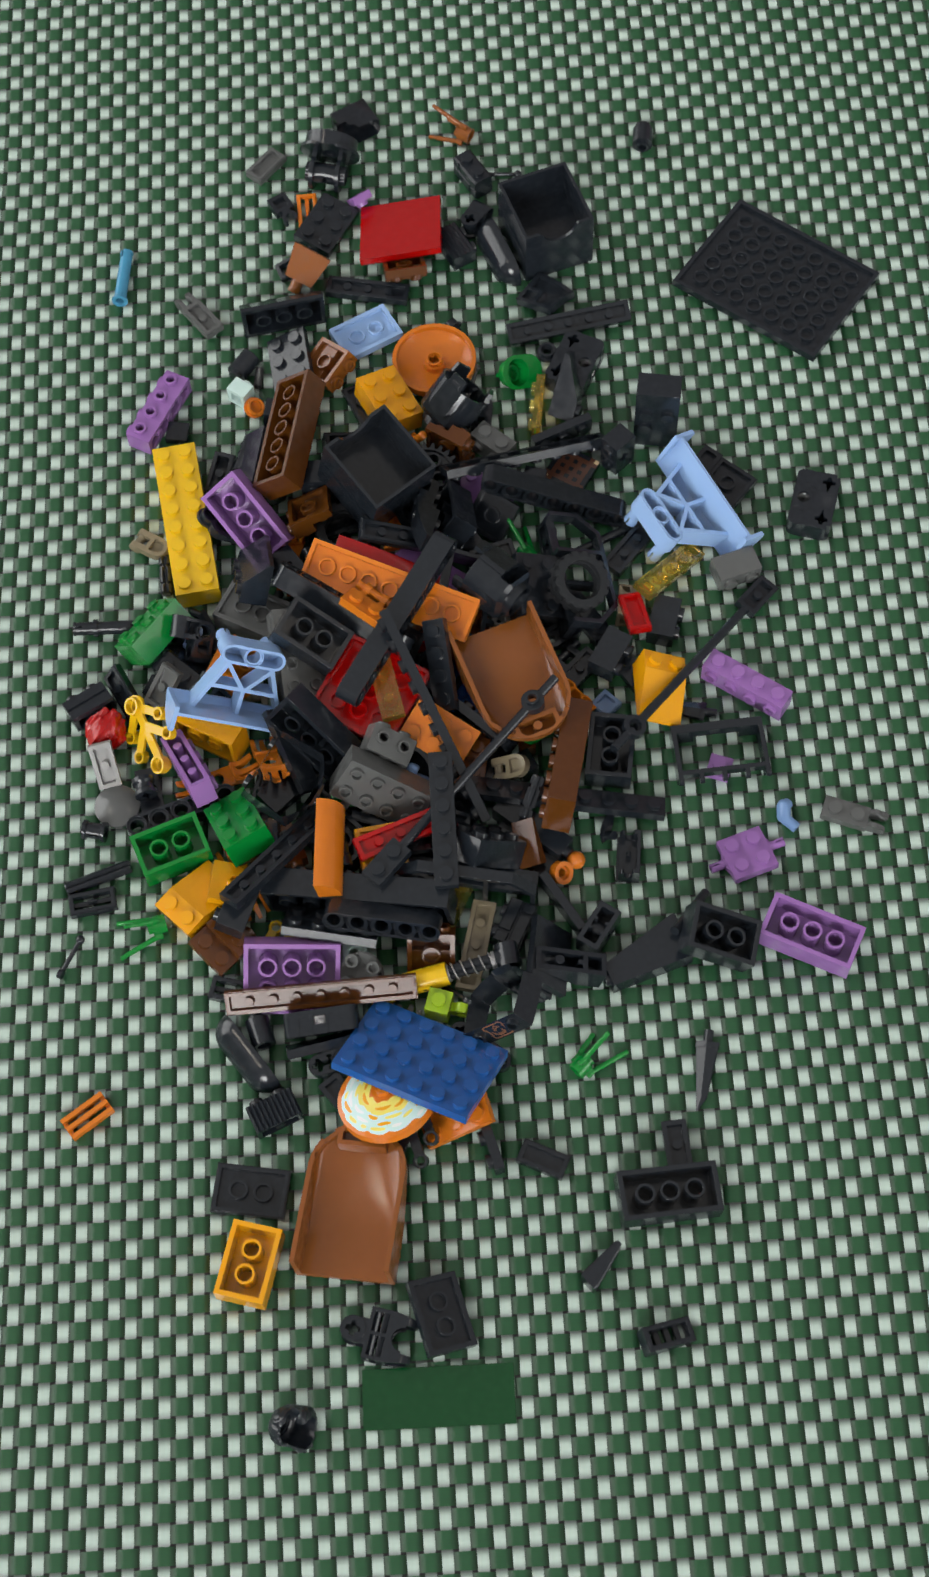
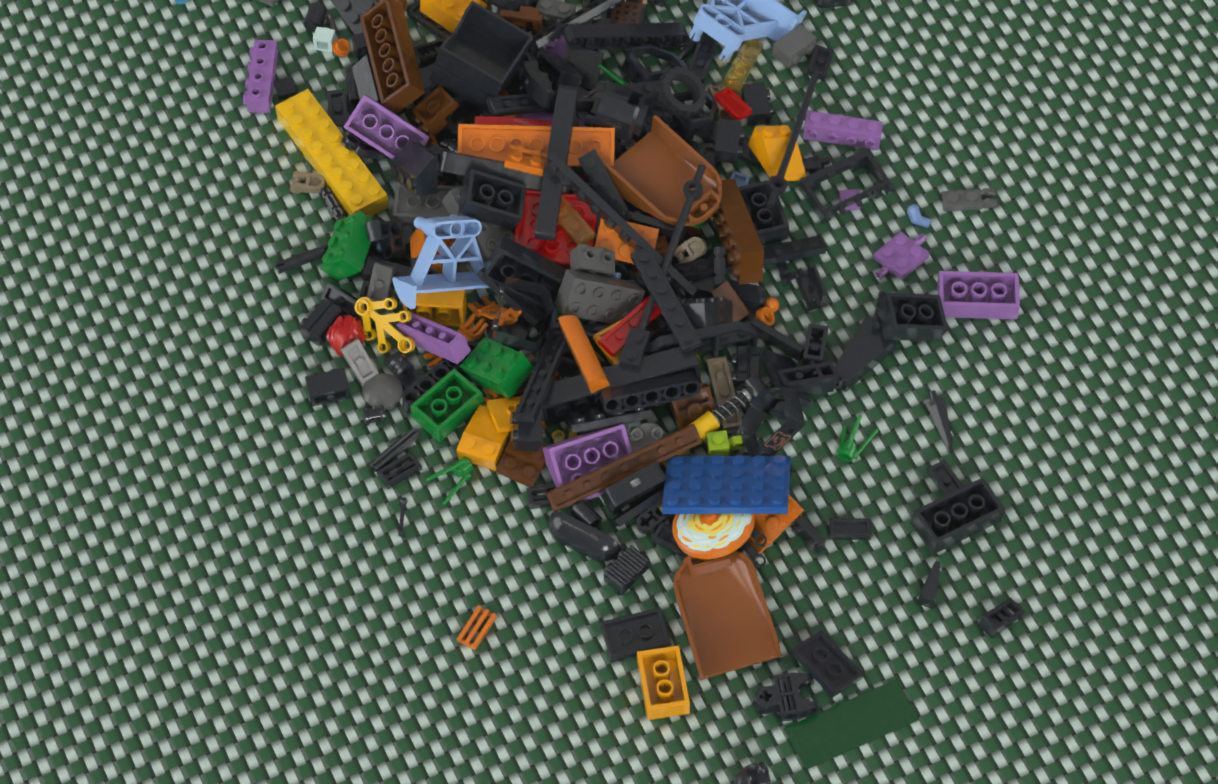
camera: 25 degrees left, 5 degrees down
none -> black brick [305,368,351,407]

